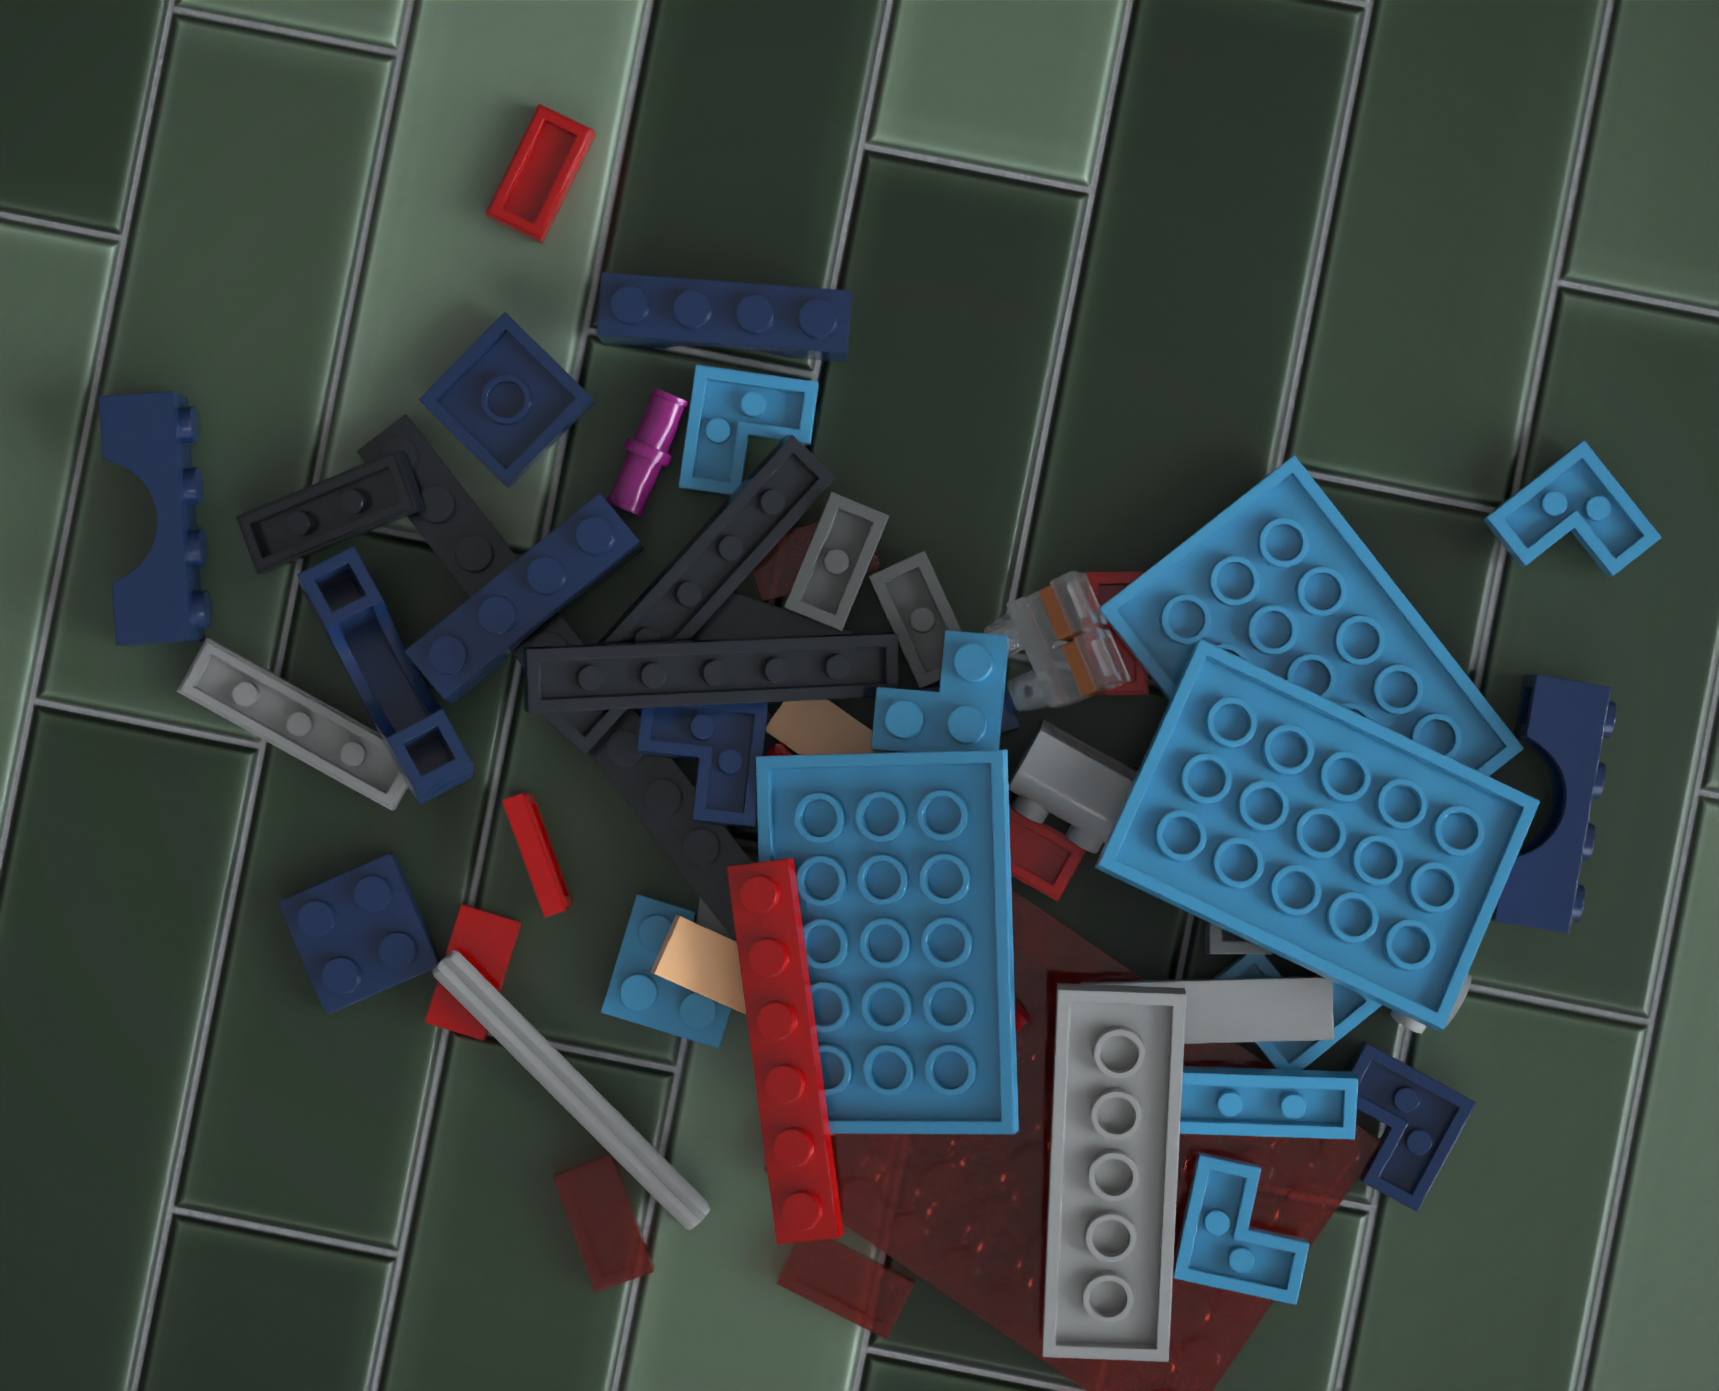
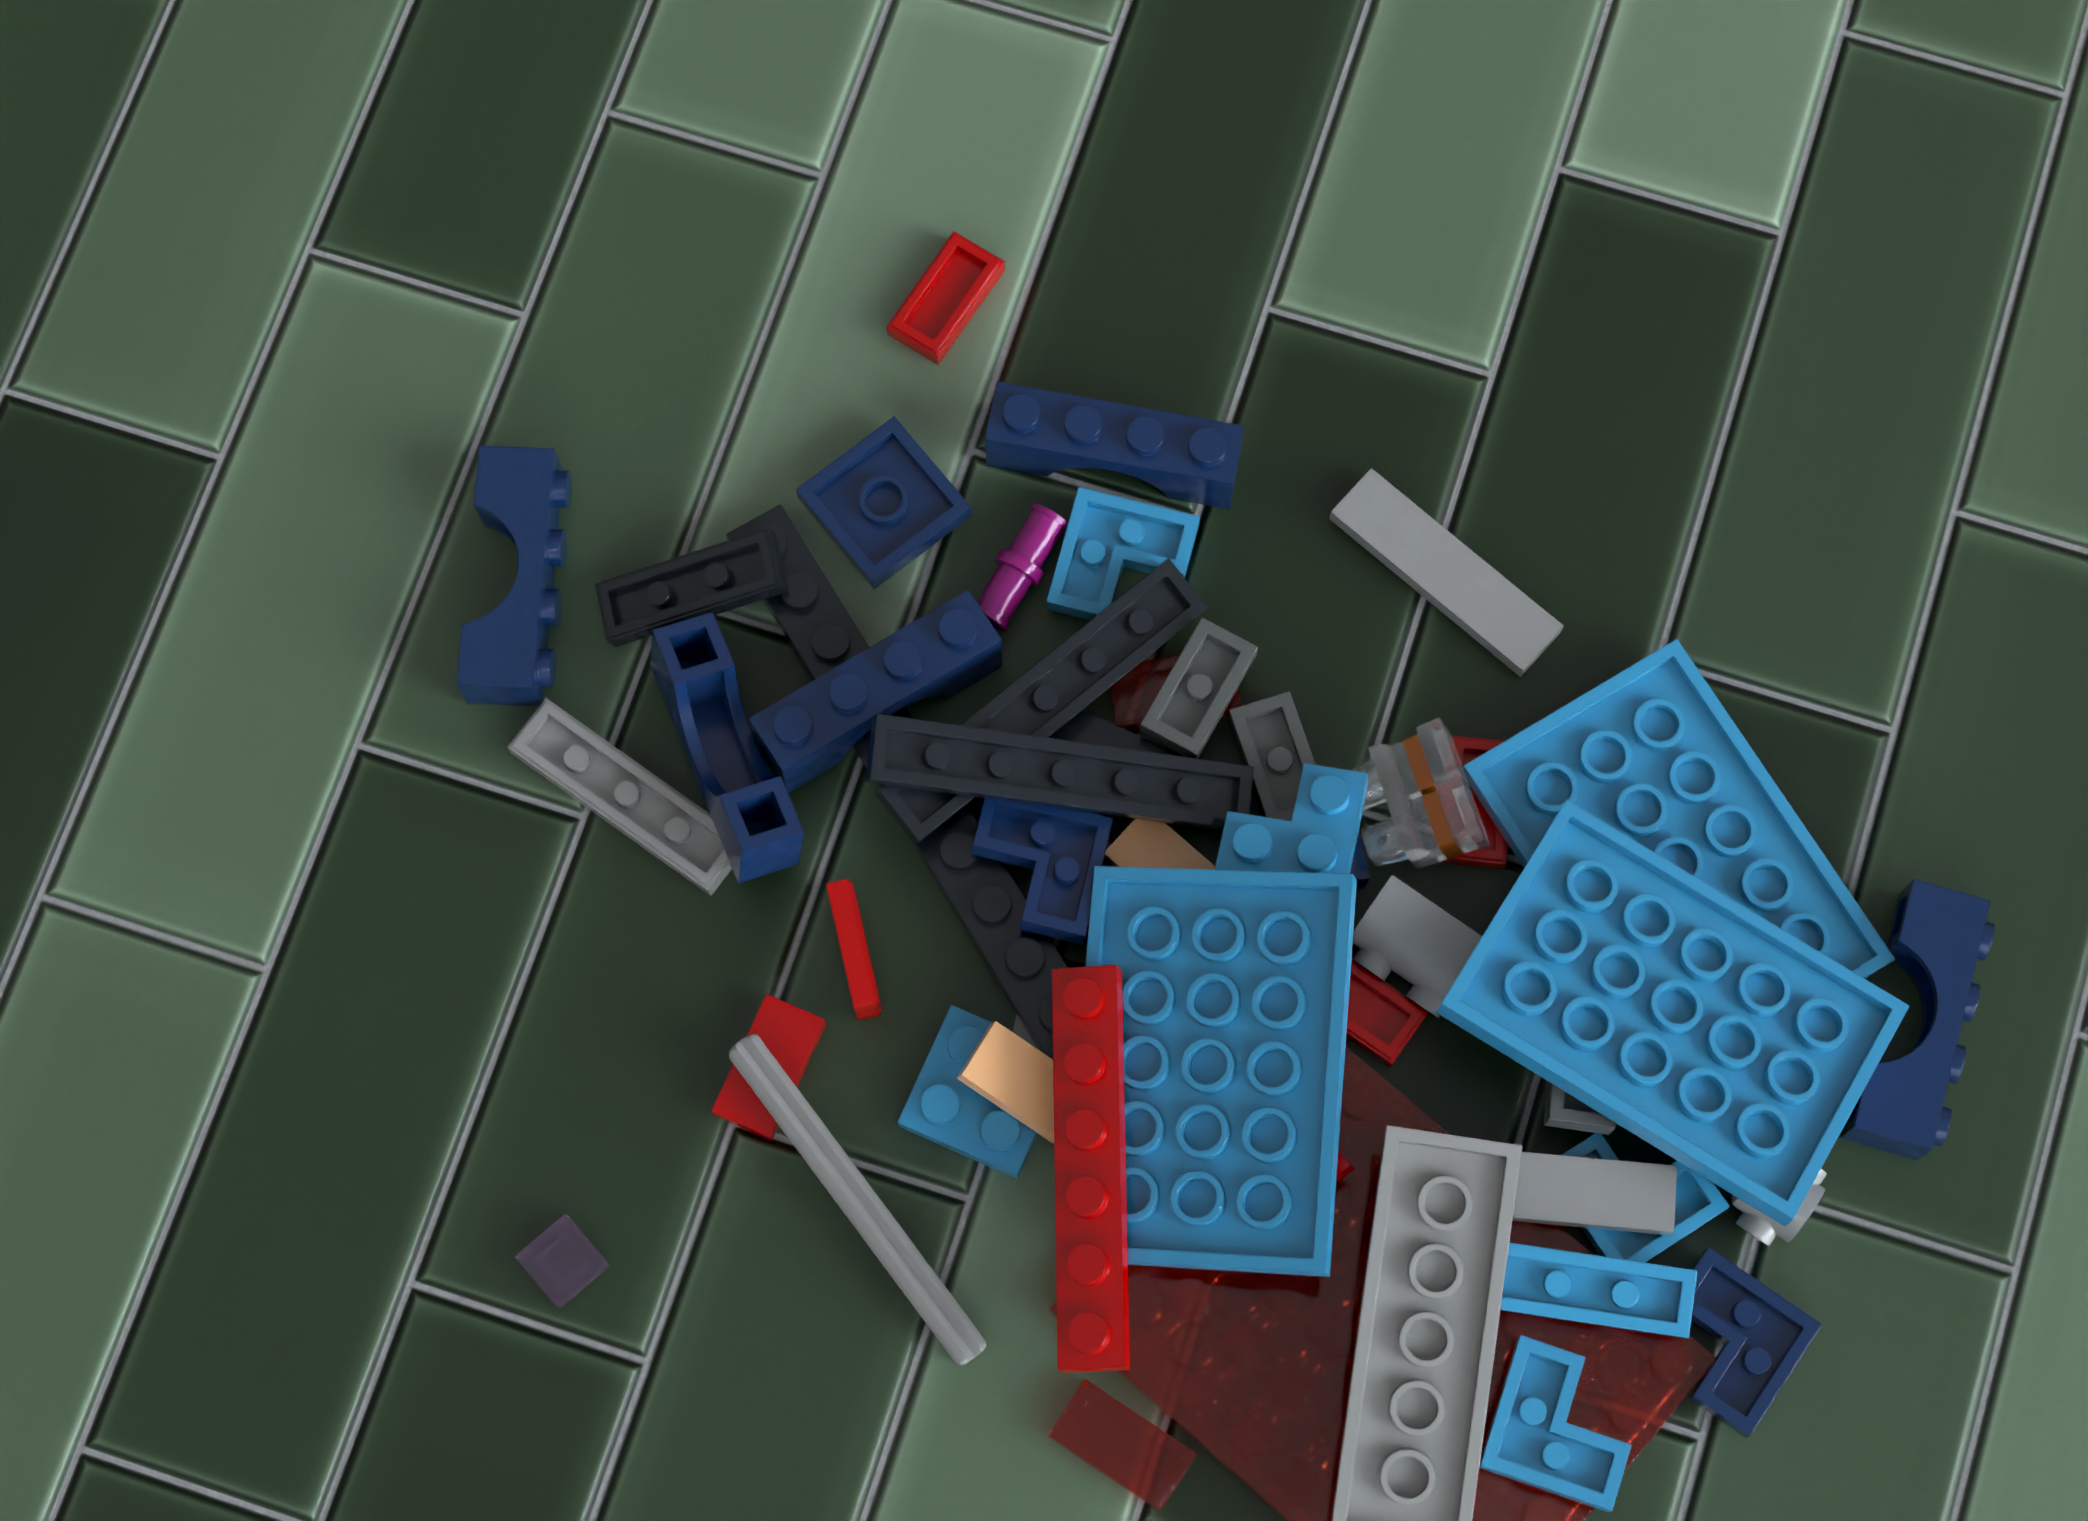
camera: 10 degrees right, 15 degrees down
dark blue plate [277,852,441,1016] -> none
clear red tile [553,1154,655,1293] -> none
dark azure plate [1482,440,1662,577] -> none
none -> clear purple tile [515,1213,611,1309]
none -> light grey tile [1329,468,1564,677]

